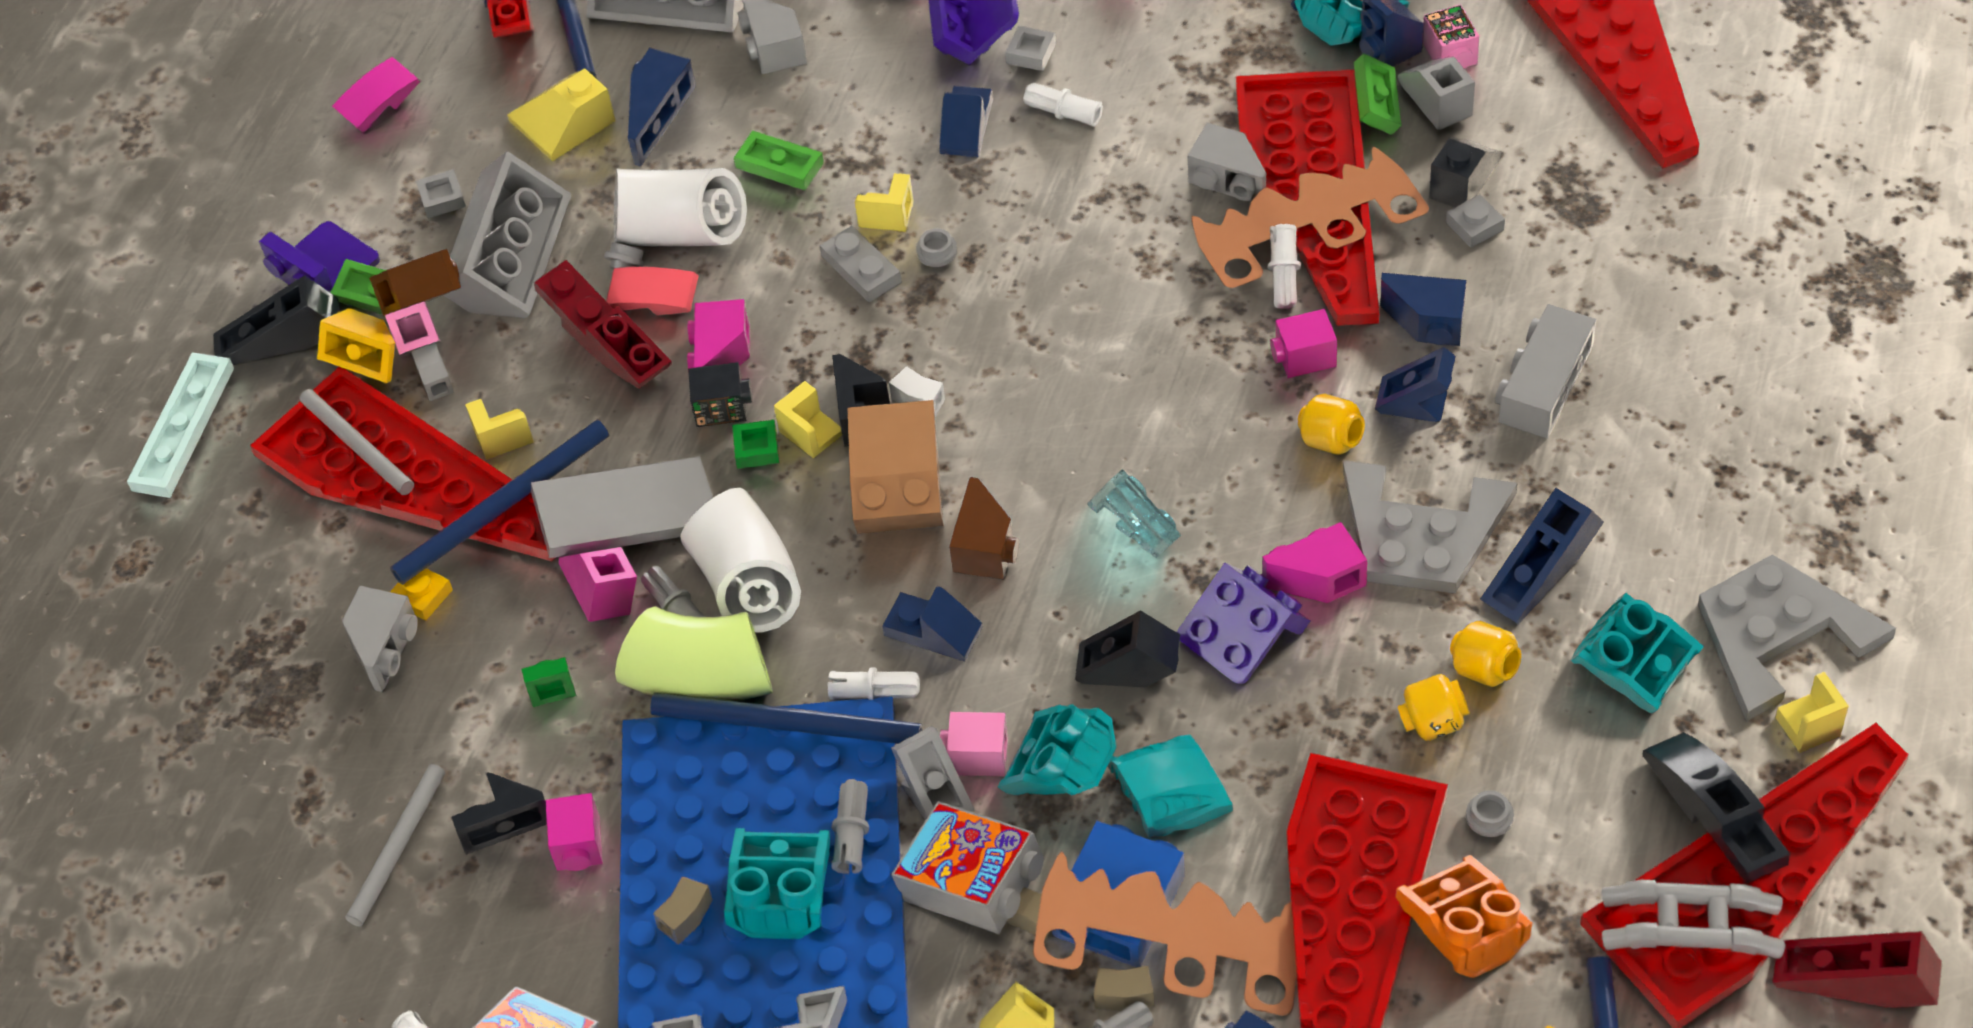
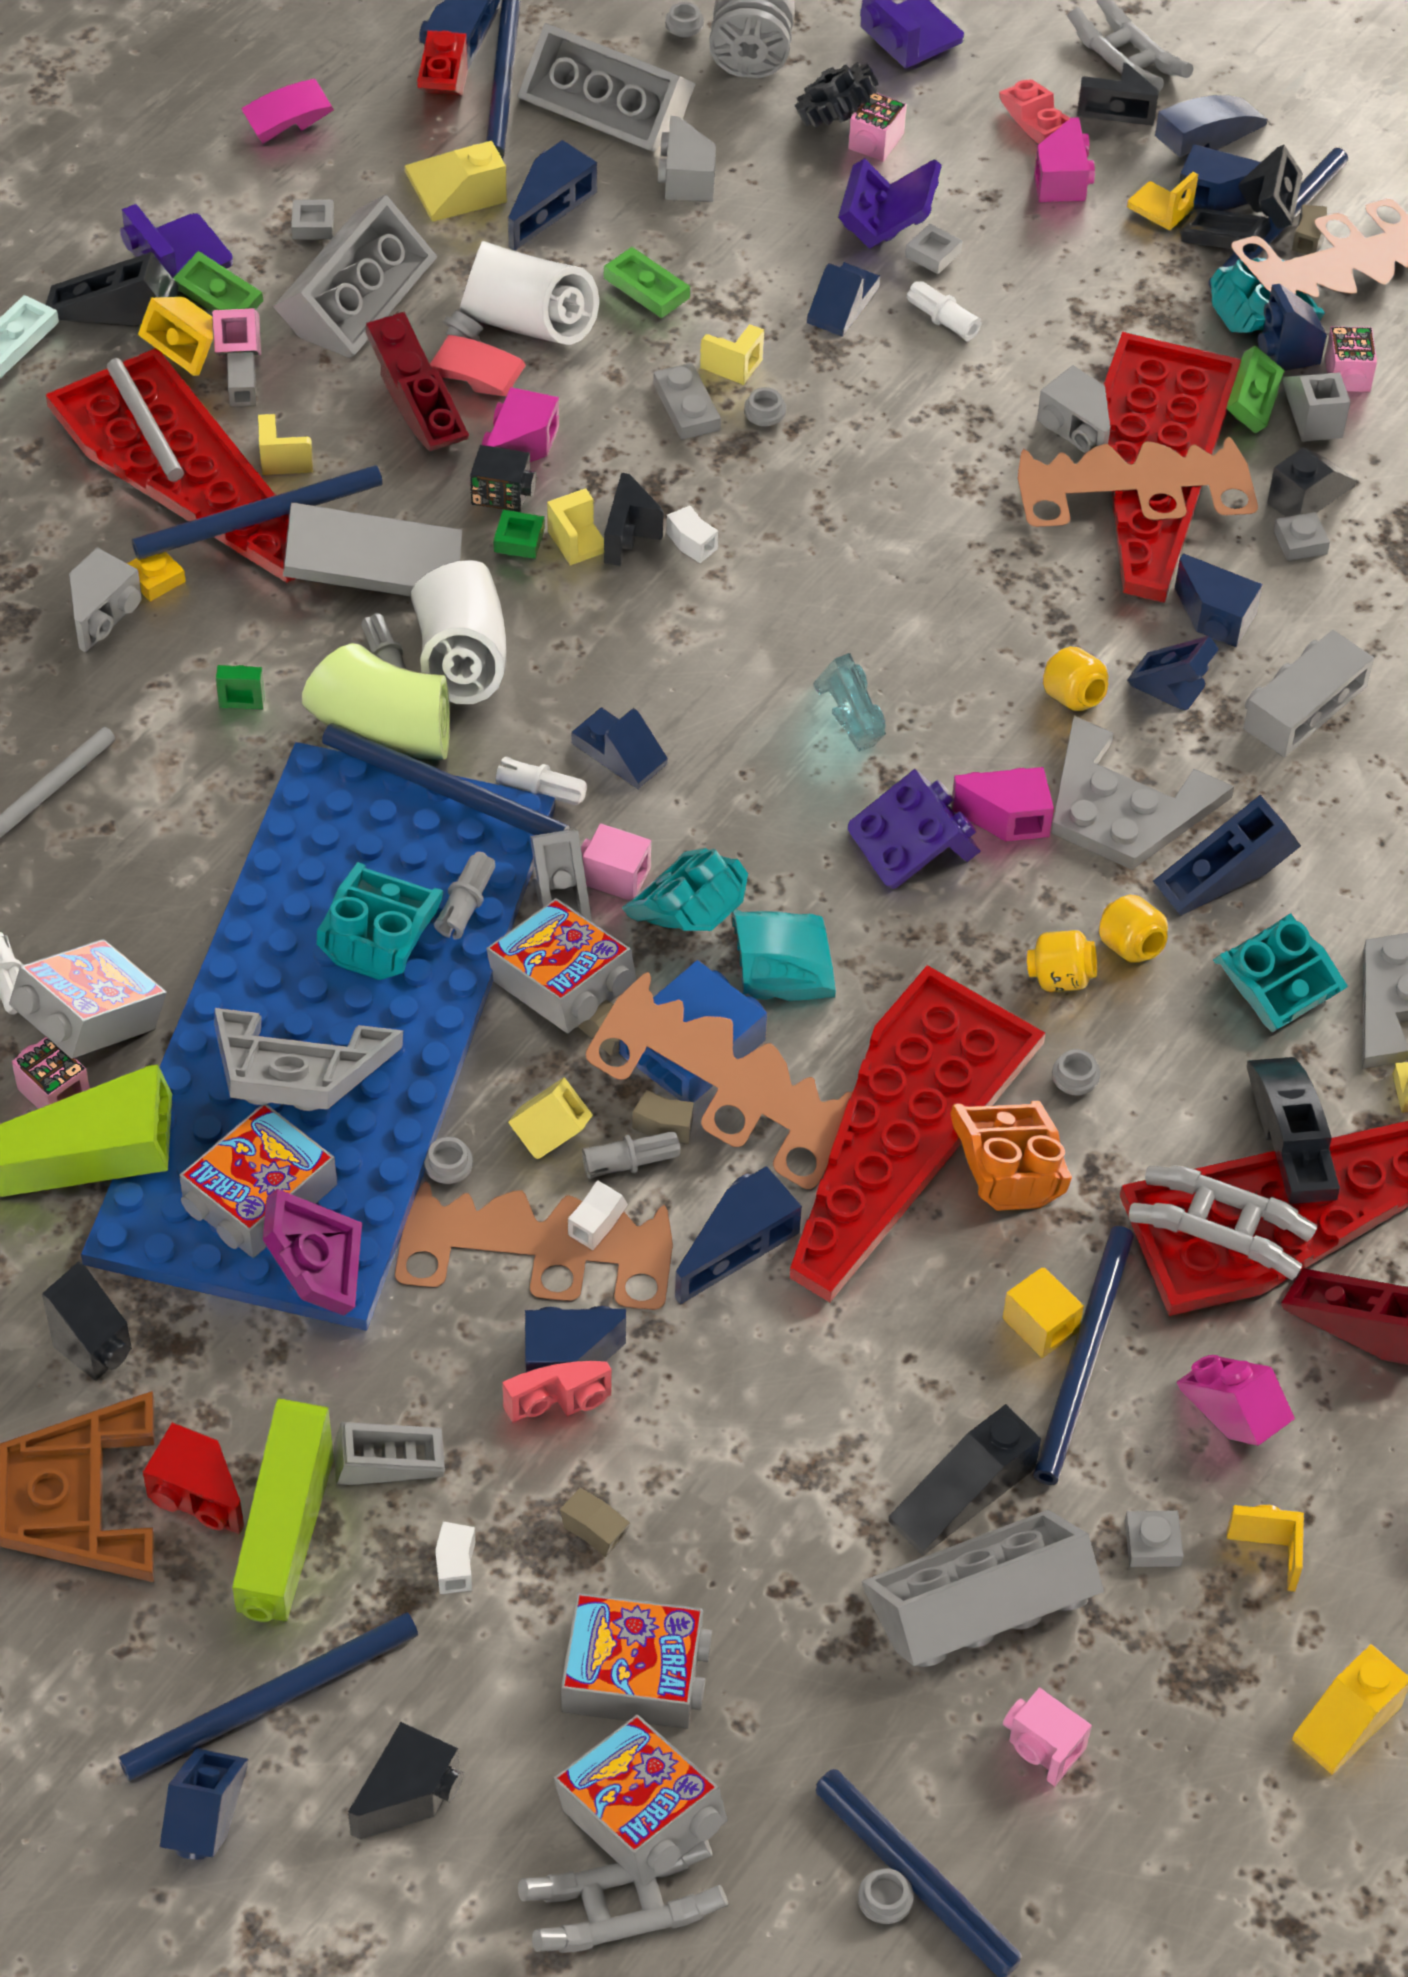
camera: 10 degrees right, 0 degrees up
reddish brown slope [369,249,461,316] -> none
black slope [451,772,547,855] -> none
dark pink brick [546,793,603,871] -> none
dark pink slope [558,547,637,622] -> none
dark tan piece [653,876,713,945] -> none
medium nougat slope [848,400,944,534] -> none
reddish brown slope [949,477,1019,580] -> none
black slope [1075,610,1180,688] -> none
white axle [1267,224,1301,309] -> none
dark pink brick [1270,309,1337,378] -> none

